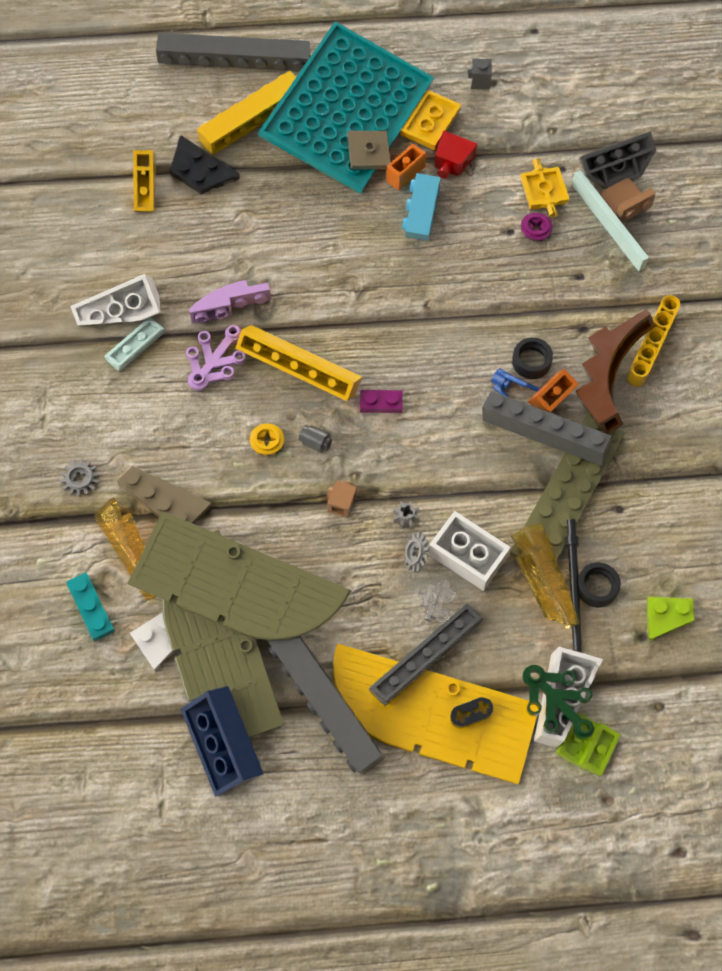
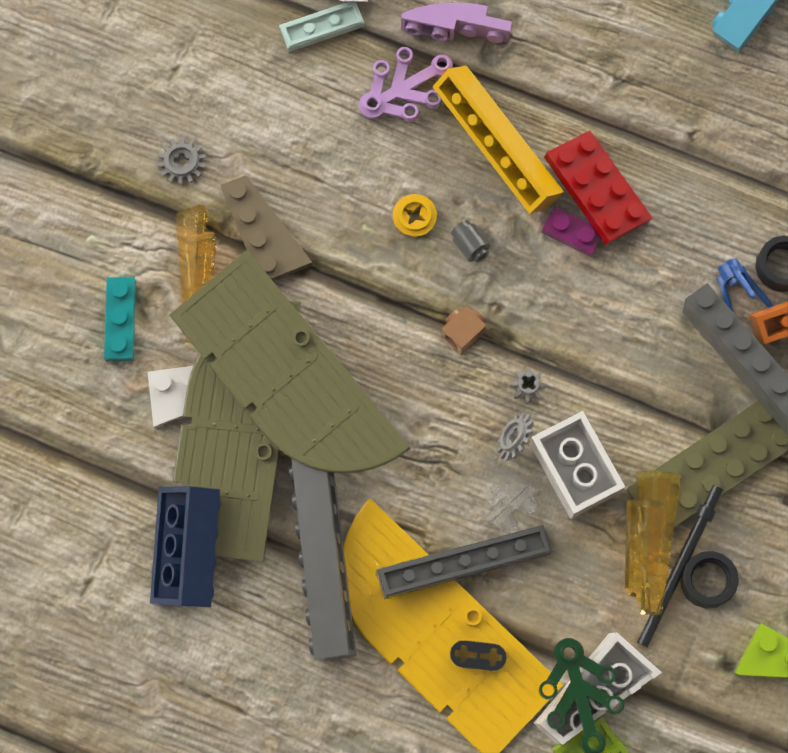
camera: 30 degrees right, 10 degrees up
none -> red plate [544,130,653,246]

